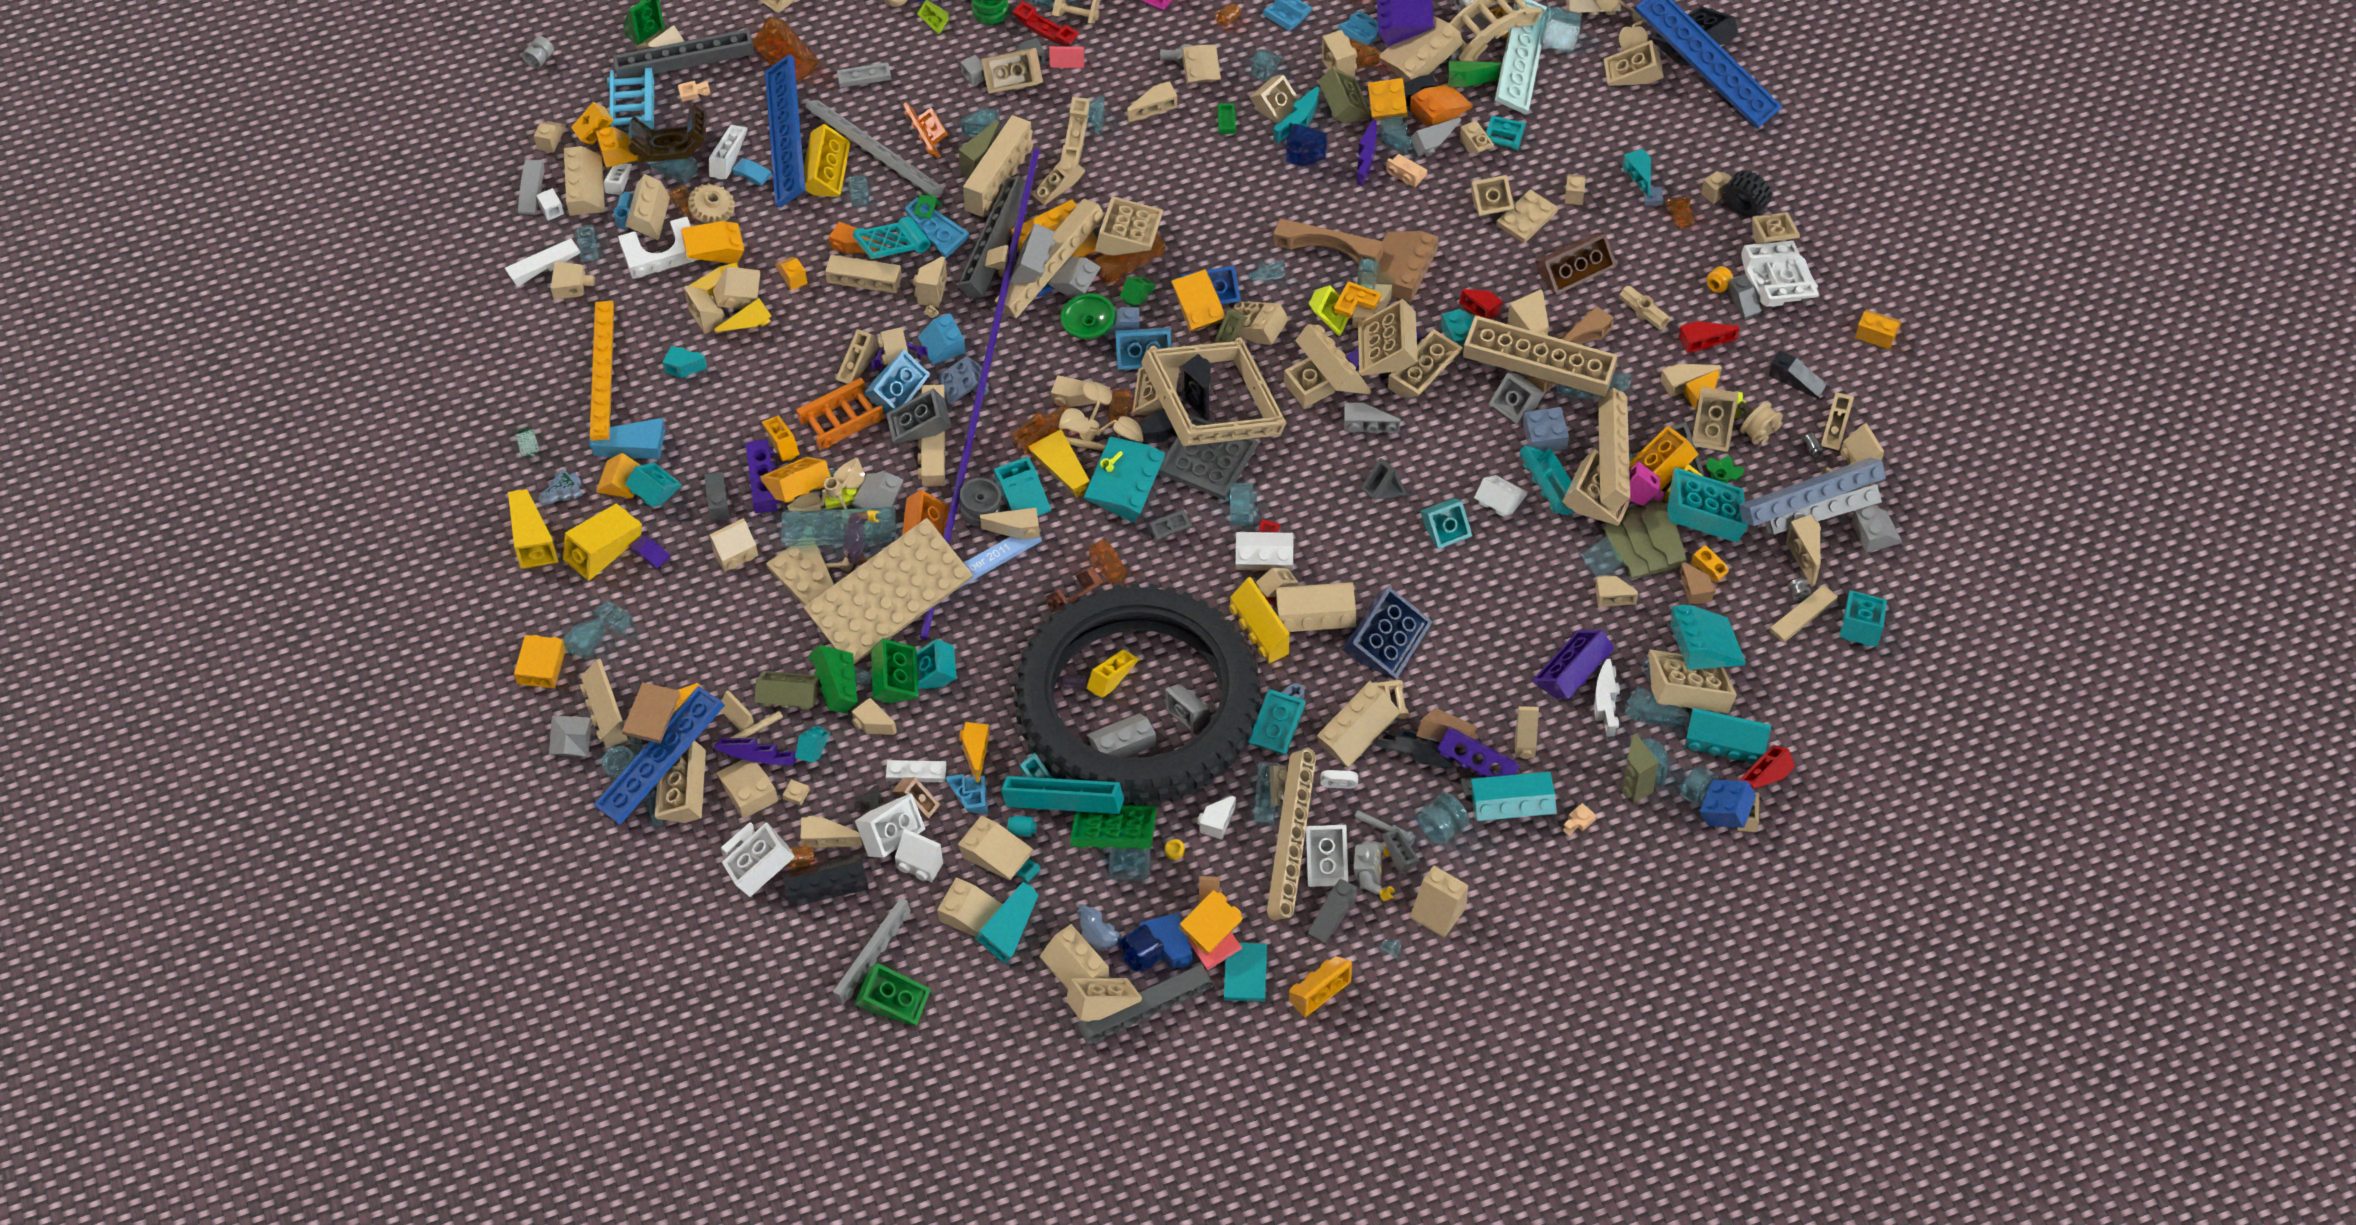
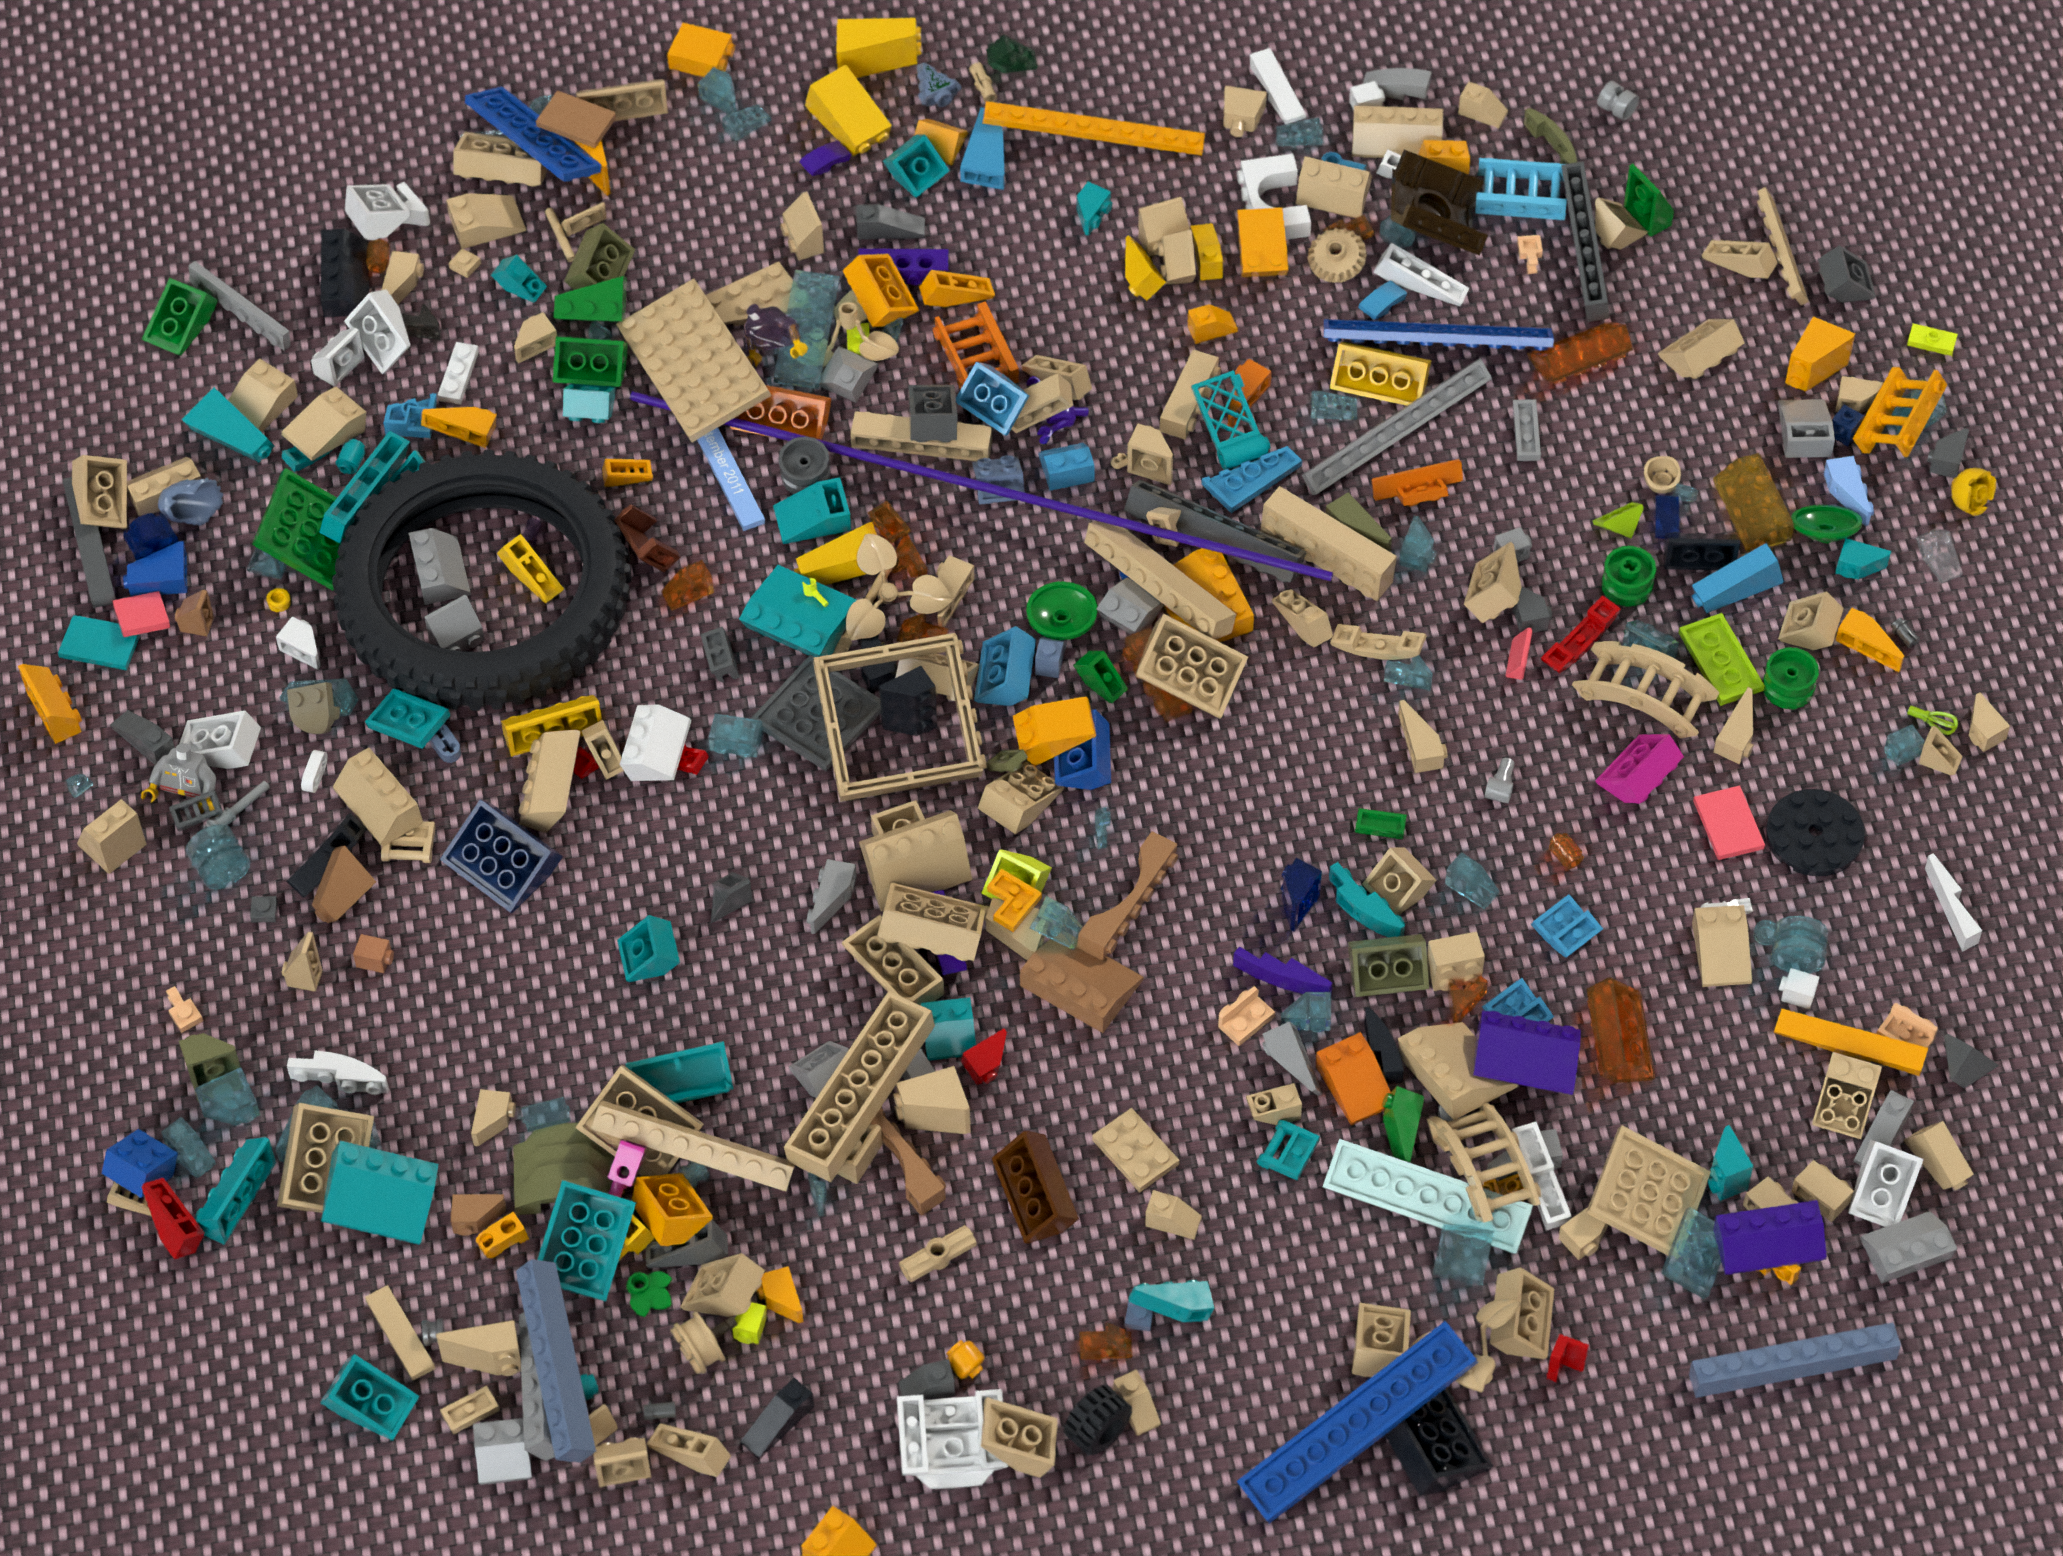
camera: 100 degrees right, 0 degrees up
light grey slope [549,716,592,757] -> none
light orange brick [571,102,614,145] -> none
dark purple slope [714,737,797,765] -> none
medium nougat slope [892,777,940,819] -> none
green bracket [914,194,942,219] -> none
tan slope [980,508,1040,539] -> none
light grey slope [1010,223,1055,284] -> none
light orange brick [1178,890,1243,956] -> none
tan slope [1181,45,1221,84] -> none
tan beam [1267,748,1316,921] -> none
light orange brick [1368,78,1408,121] -> none
dark purple brick [1438,726,1519,777] -> none
tan slope [1471,175,1514,216] -> none
teal slope [1471,771,1557,821] -> none
white slope [1474,475,1528,516] -> none
sand blue brick [1523,407,1569,452] -> none
dark purple slope [1532,630,1614,699] -> none
tan slope [1660,364,1722,397] -> none
red slope [1678,321,1740,353] -> none
none -> nougat brick [353,934,394,973]
none -> tan plate [440,1386,500,1435]
none -> light orange slope [602,459,653,487]
none -> tan pin [969,62,997,102]
none -> olive slope [1524,108,1577,164]

